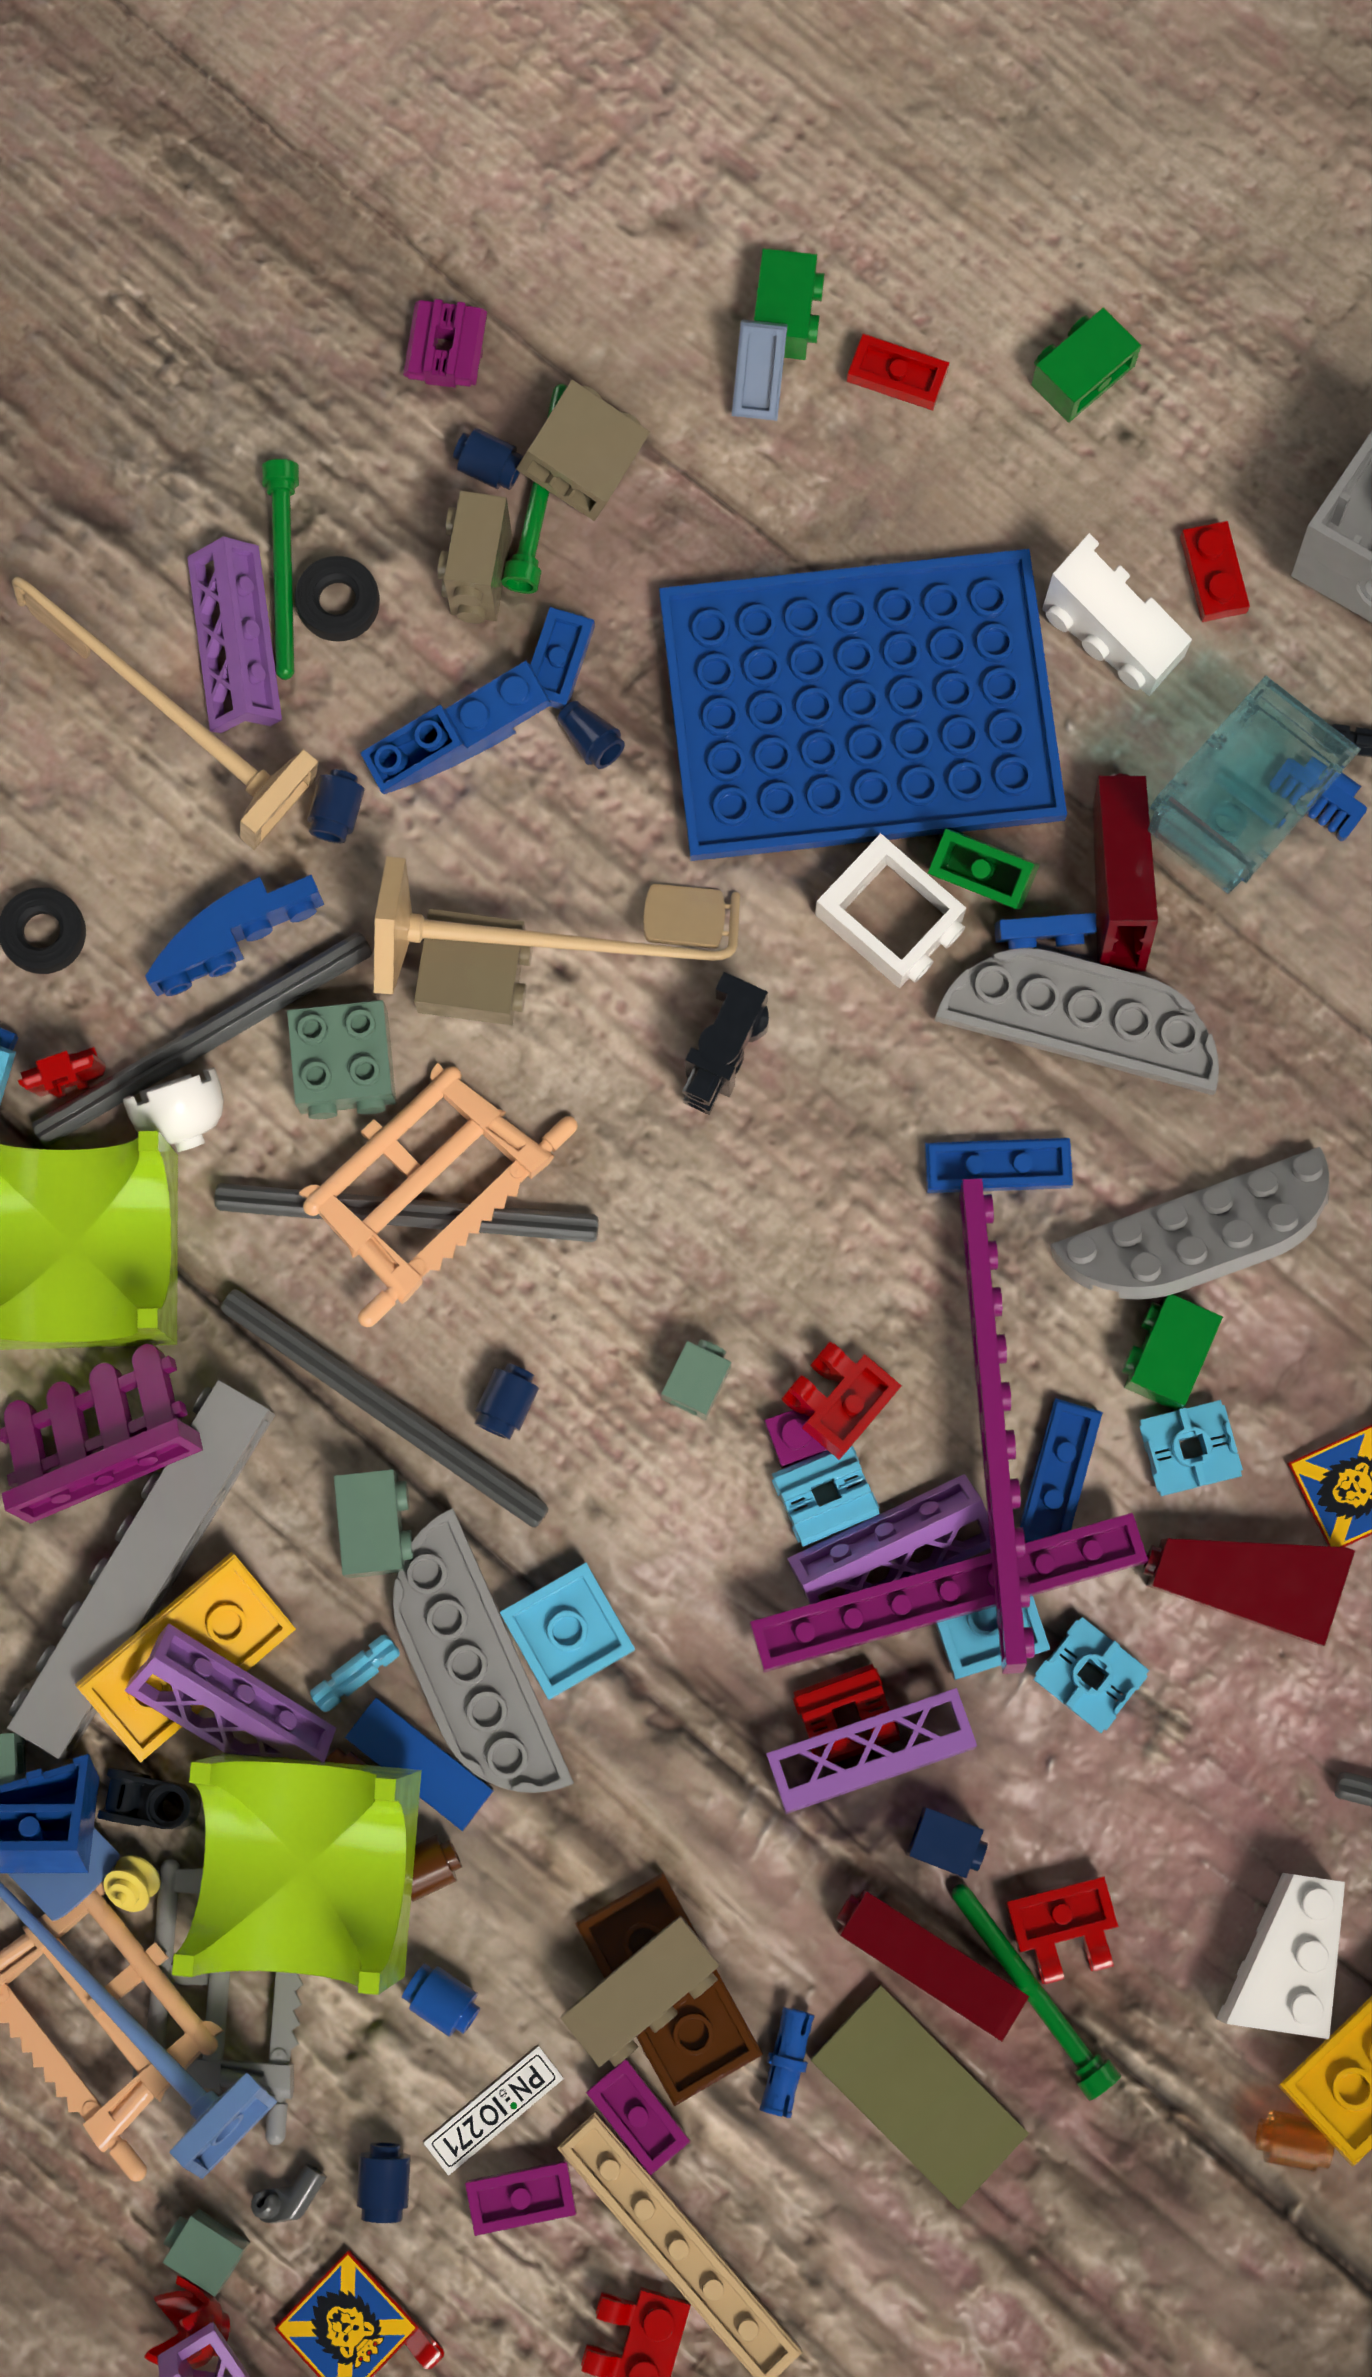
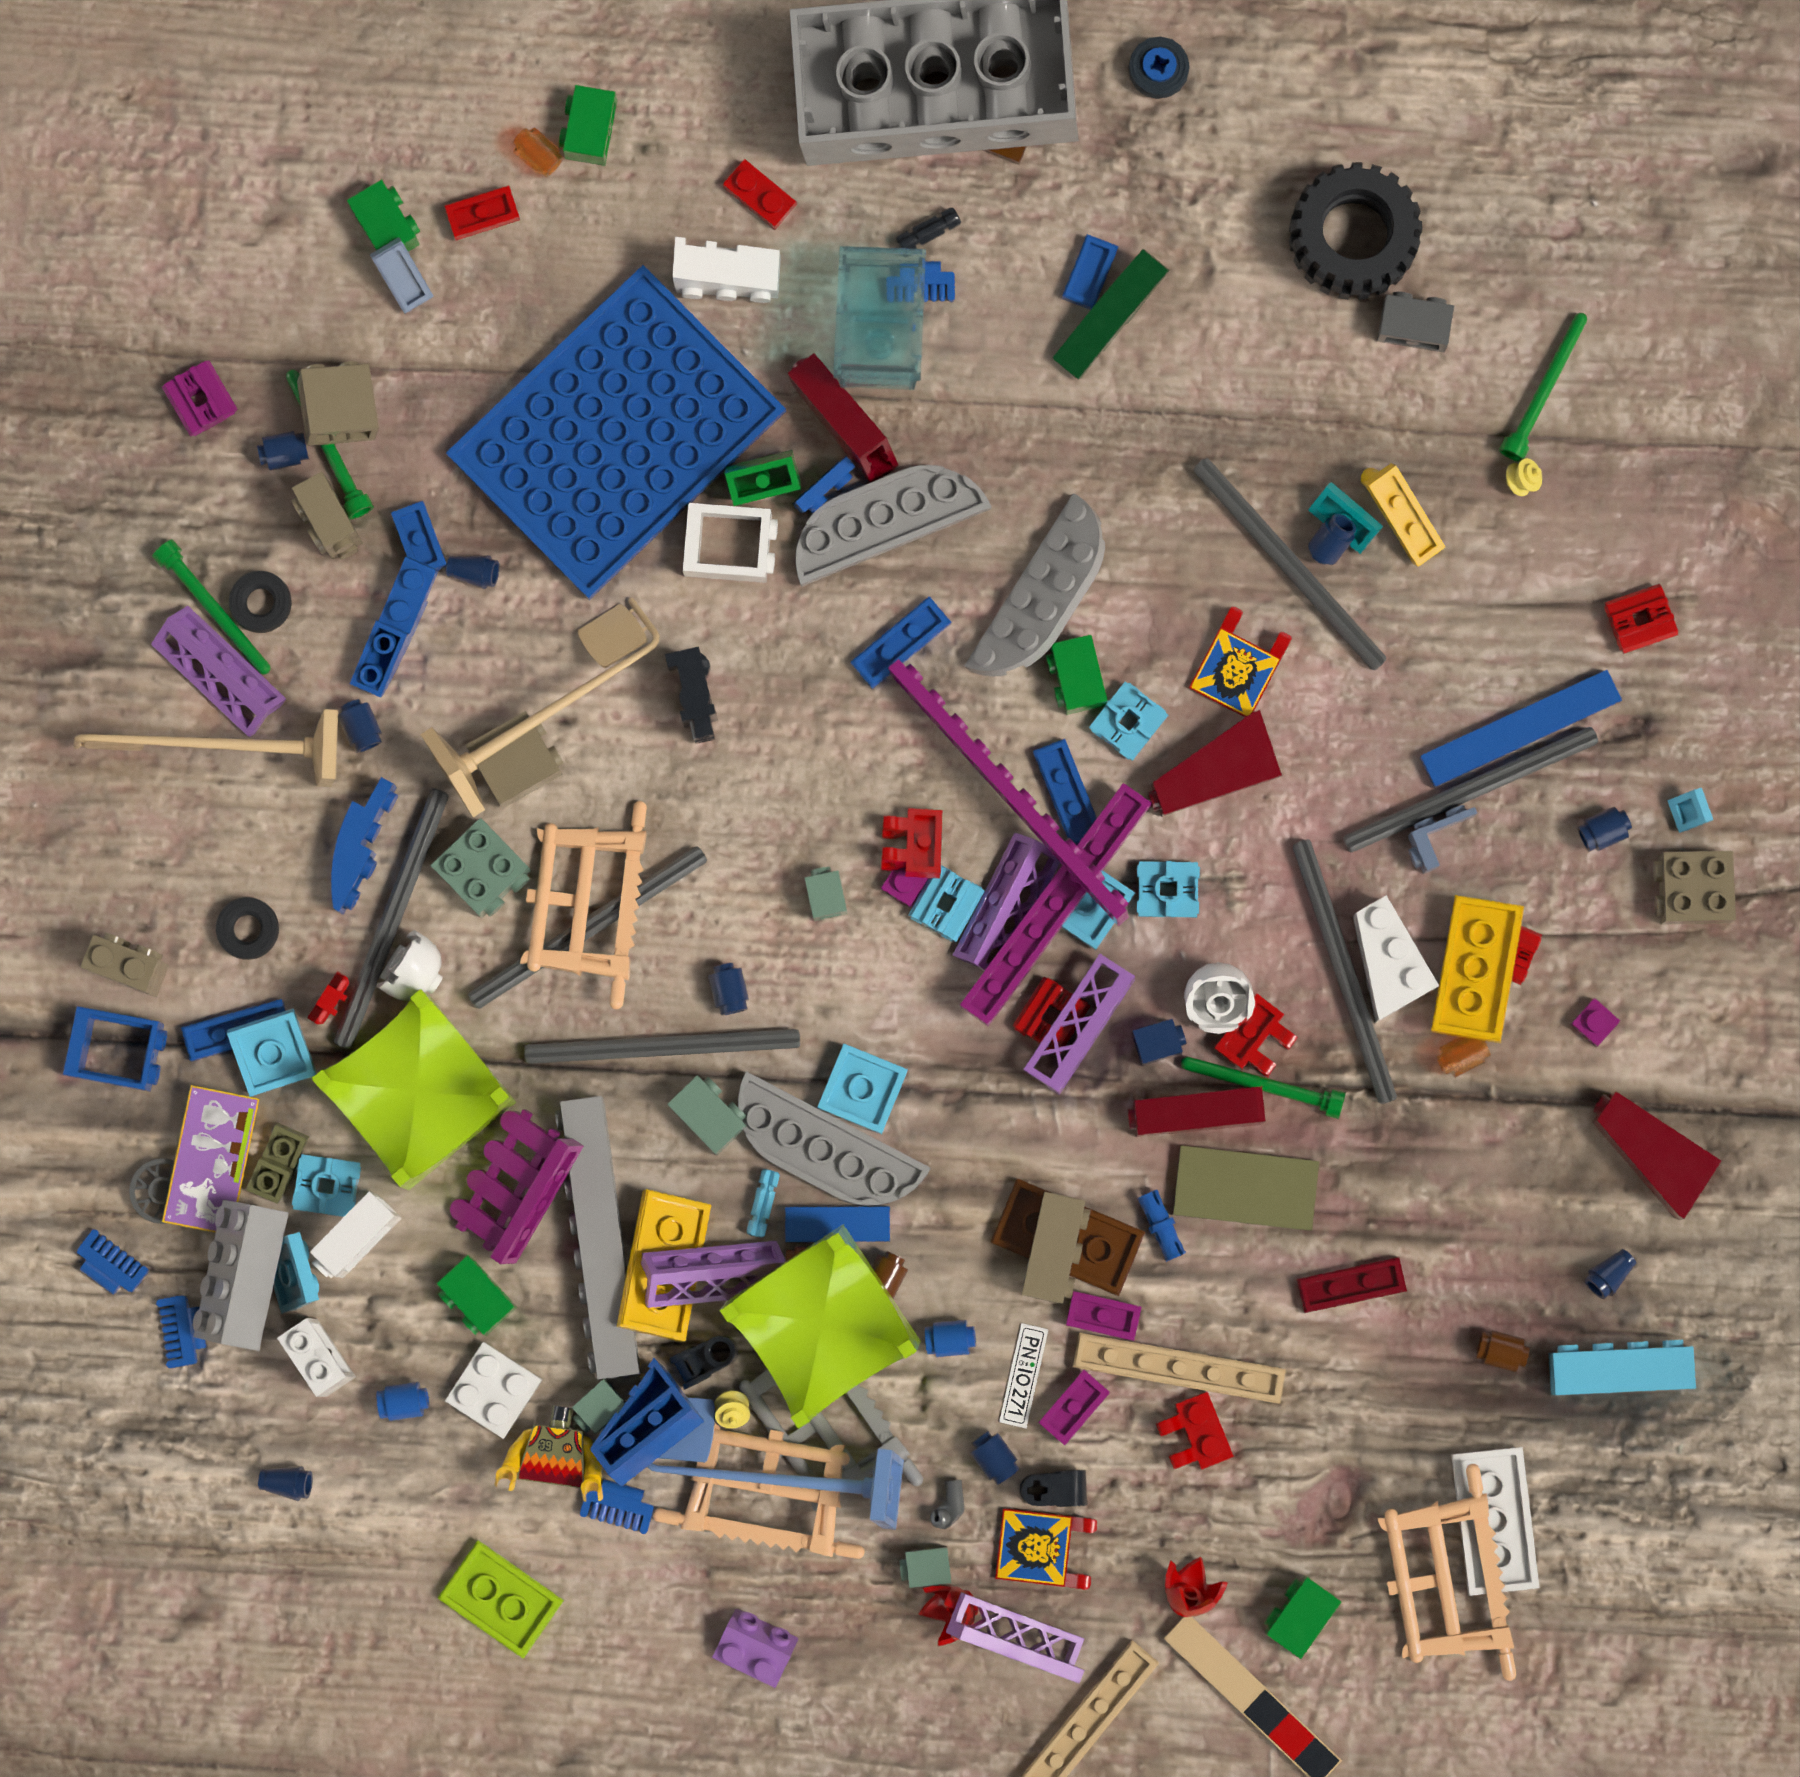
camera: 35 degrees left, 5 degrees up
none -> clear orange brick [513,127,564,178]
none -> black piece [1019,1470,1088,1507]
none -> white cylinder [1184,962,1255,1034]
none -> dark grey axle [1293,839,1397,1104]
none -> dark red tile [1296,1257,1407,1313]

